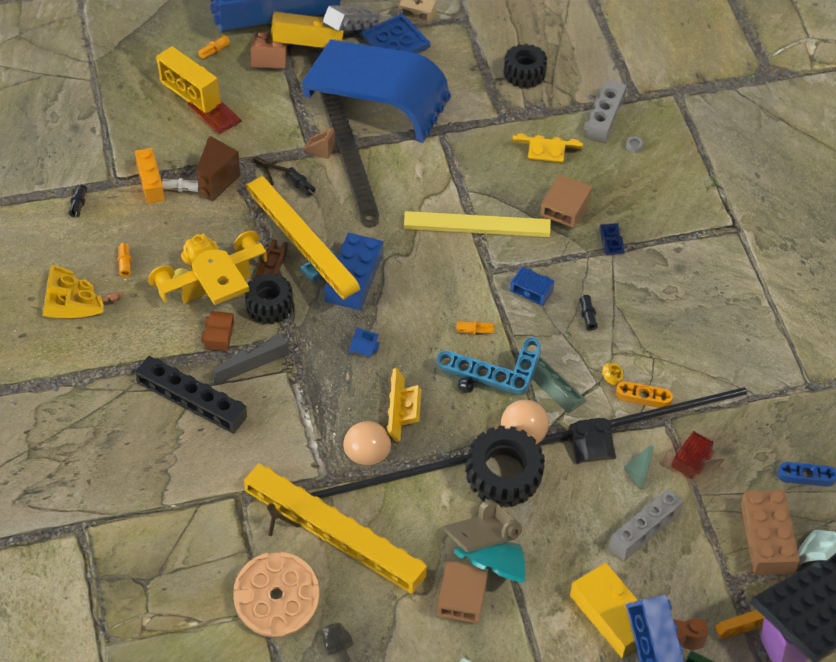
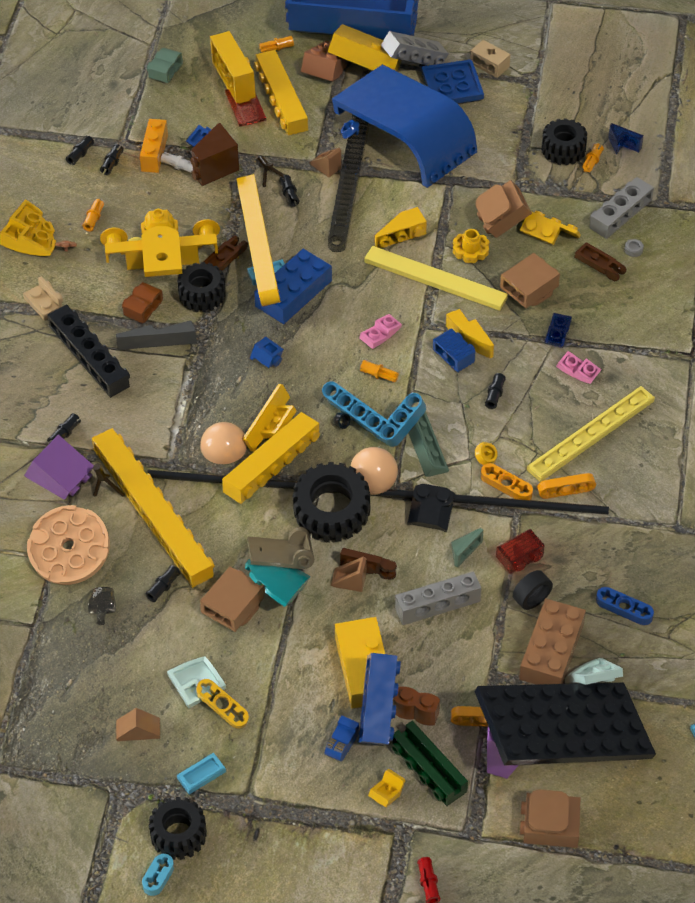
camera: 25 degrees right, 0 degrees up
none -> tan bracket [23,276,63,320]
none -> medium lavender slope [24,435,94,500]
none -> black pin [47,413,81,443]
none -> black pin [100,144,124,175]
none -> black pin [145,565,181,602]
none -> sand green brick [147,48,183,83]
none -> blue bracket [186,125,211,147]
none -> yellow brick [222,412,320,504]
none -> yellow brick [254,50,308,135]
none -> medium nougat slope [331,556,367,592]
none -> blue hat [340,120,359,139]
none -> reddish brown hinge [340,548,397,580]
none -> bright pink slope [359,314,402,349]
none -> yellow slope [375,207,427,248]
none -> yellow slope [446,309,494,358]
none -> yellow plant [453,229,490,263]
none -> medium nougat brick [476,180,532,238]
none -> black tyre [512,570,553,610]
none -> light yellow tile [527,386,655,482]
none -> light orange beam [537,473,596,499]
none -> bright pink slope [556,351,601,384]
none -> reddish brown hinge [574,242,627,282]
none -> light orange axle [582,143,604,173]
none -> clear blue slope [608,123,644,154]

